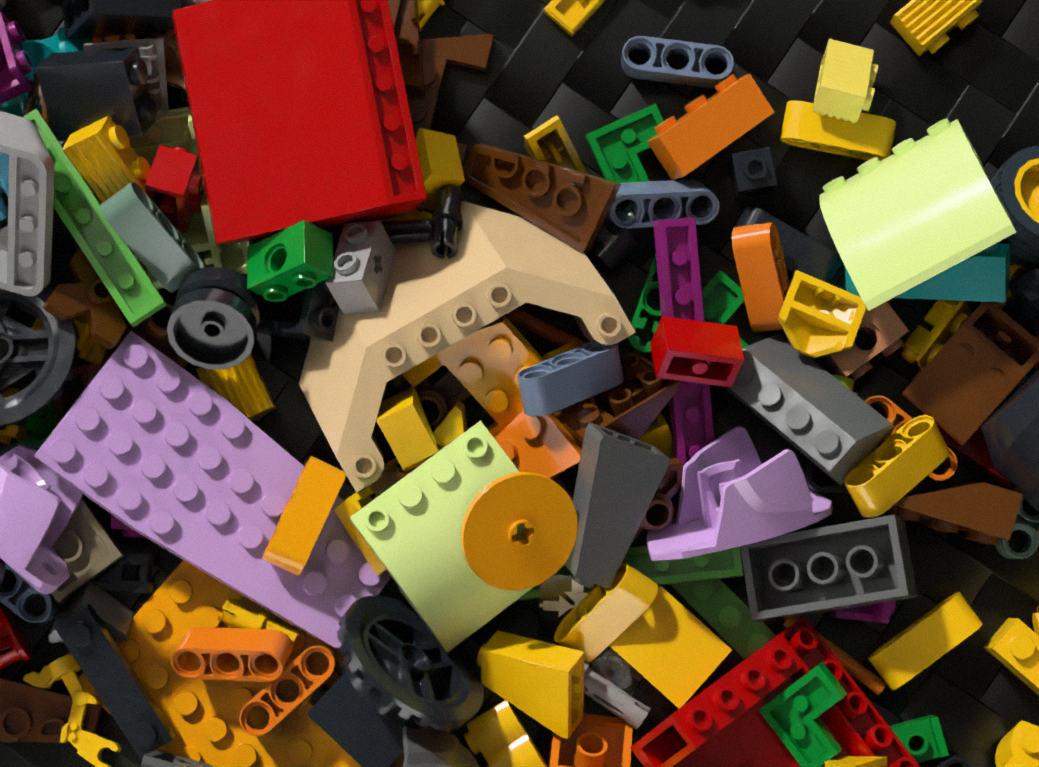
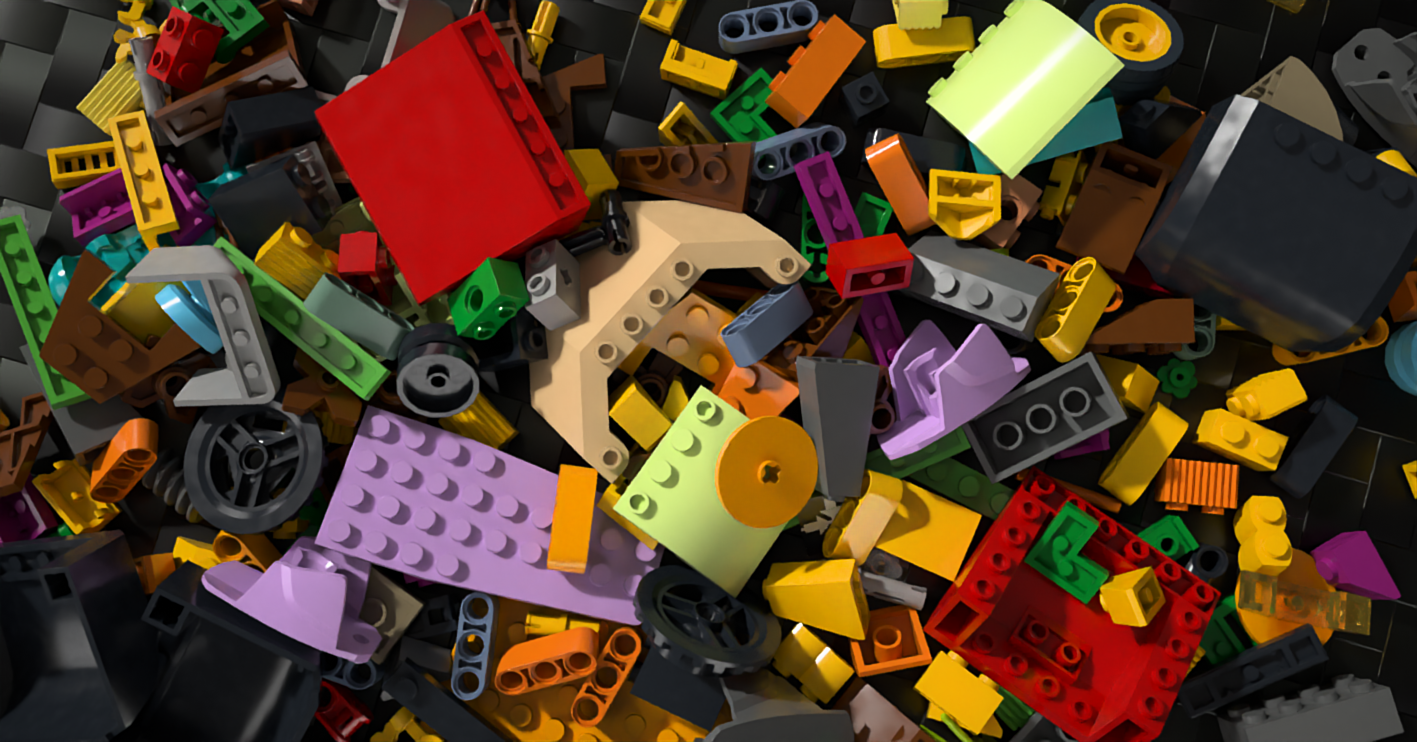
camera: 15 degrees left, 0 degrees up
none -> sand blue beam [451,591,500,700]
none -> yellow hinge [660,39,738,100]
none -> yellow slope [1096,355,1160,414]
none -> orange brick [1154,458,1239,515]
none -> green plant [1156,358,1198,399]

